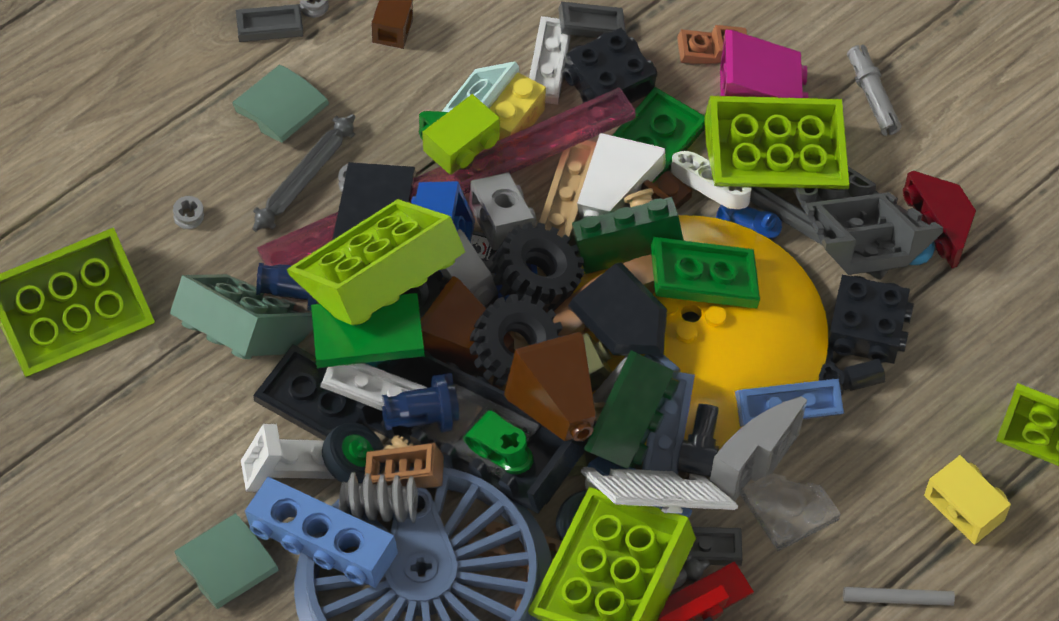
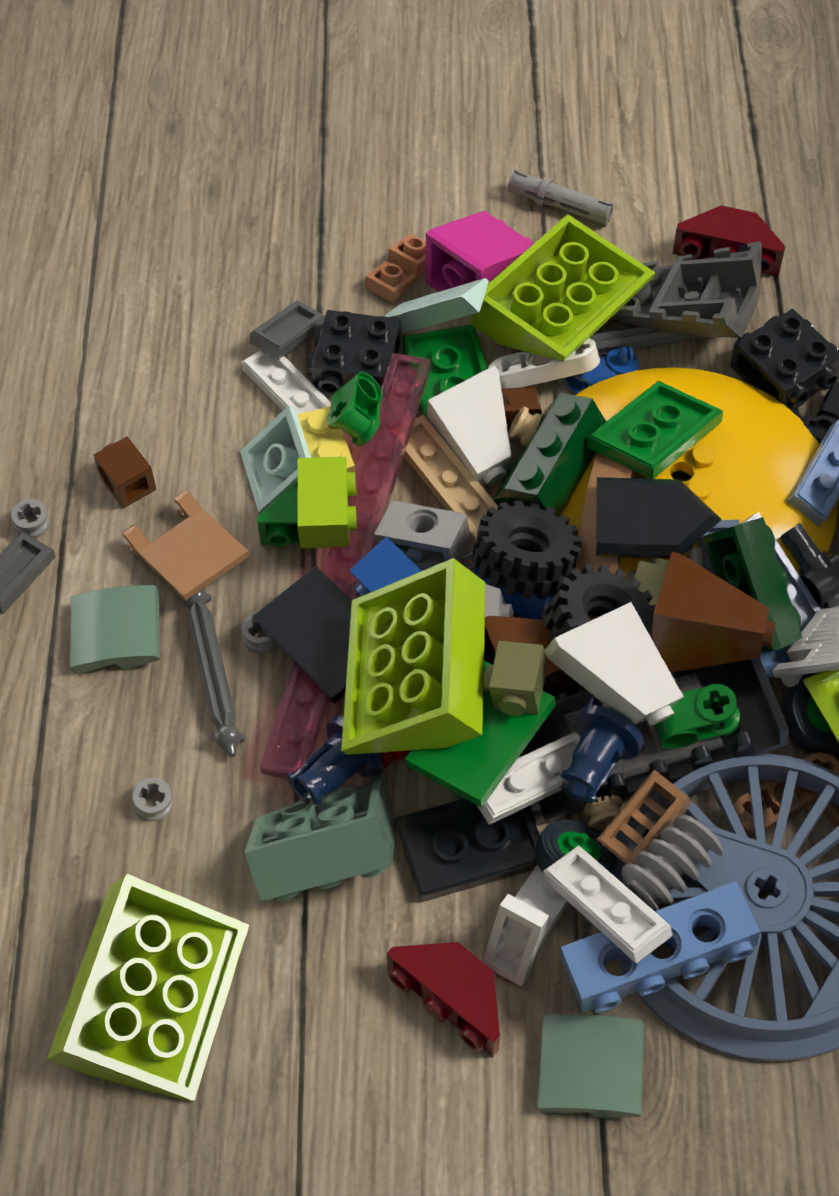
camera: 45 degrees left, 0 degrees up
none -> medium nougat flag [122,490,250,601]
none -> green piece [327,372,383,447]
none -> light aqua slope [385,278,489,334]
none -> dark red slope [386,942,500,1057]
none -> olive brick [484,641,547,716]
none -> white tile [543,845,672,963]
none -> white slope [544,602,684,726]

